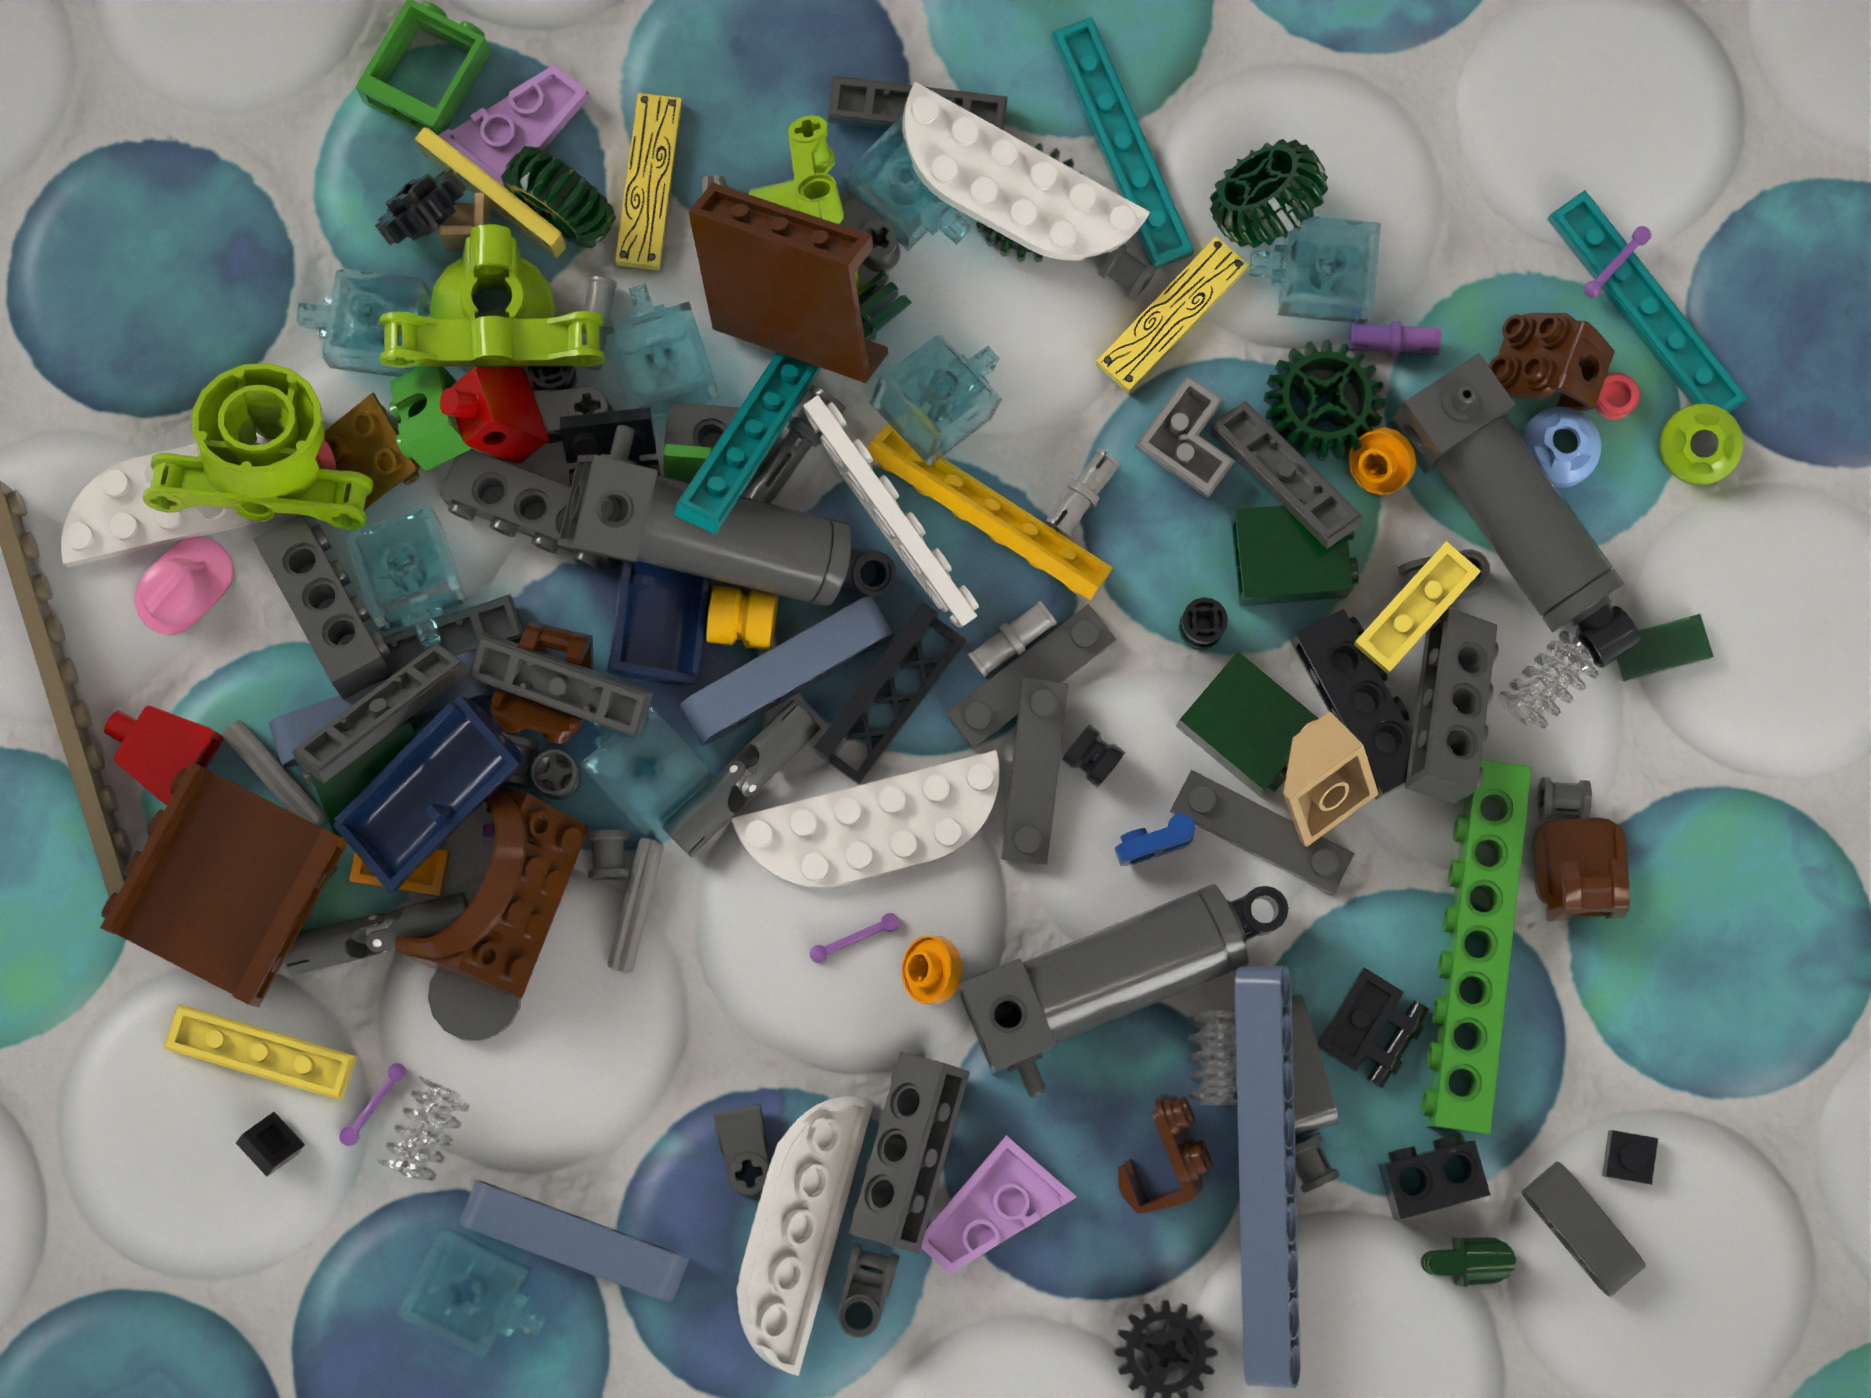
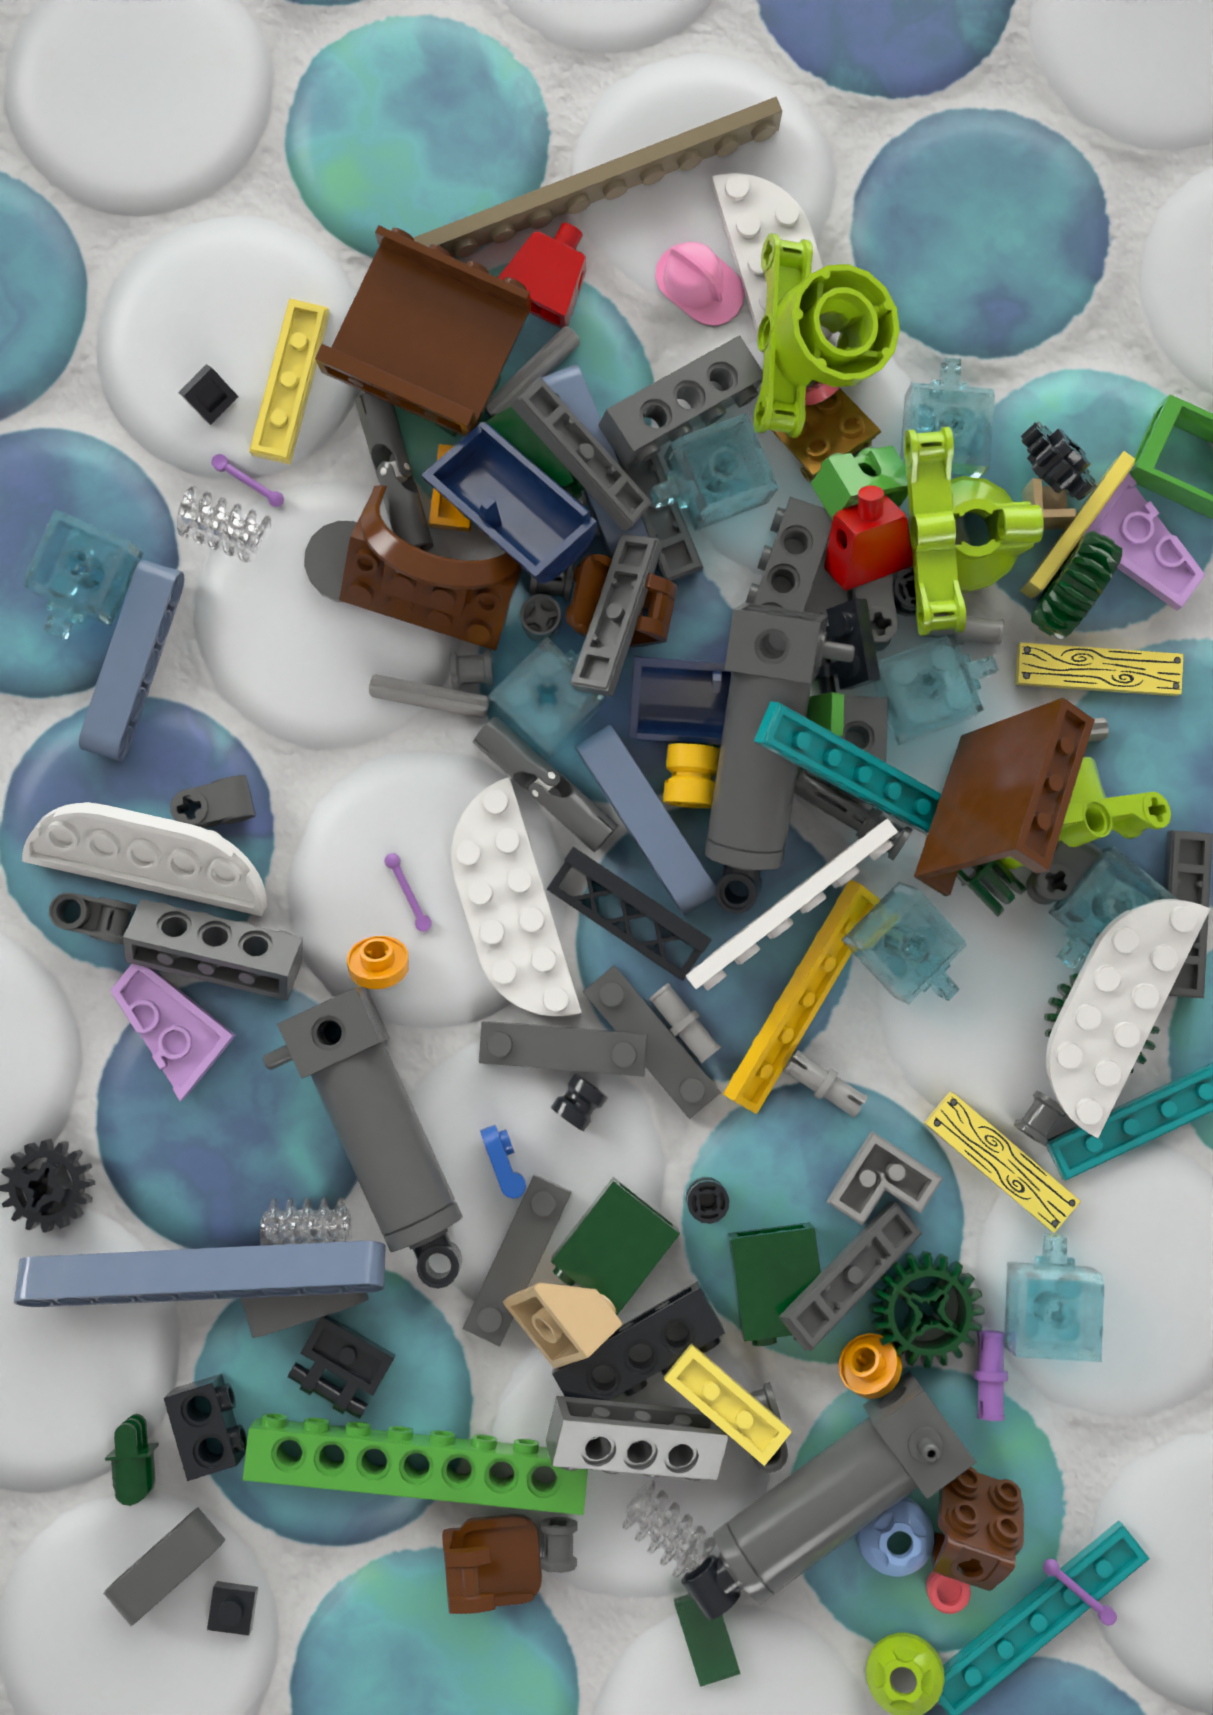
camera: 90 degrees right, 5 degrees up
reddish brown piece [1118,1093,1213,1213] -> none
dark green gear [1209,139,1328,248] -> none
dark grey bush [1295,1133,1340,1193] -> none

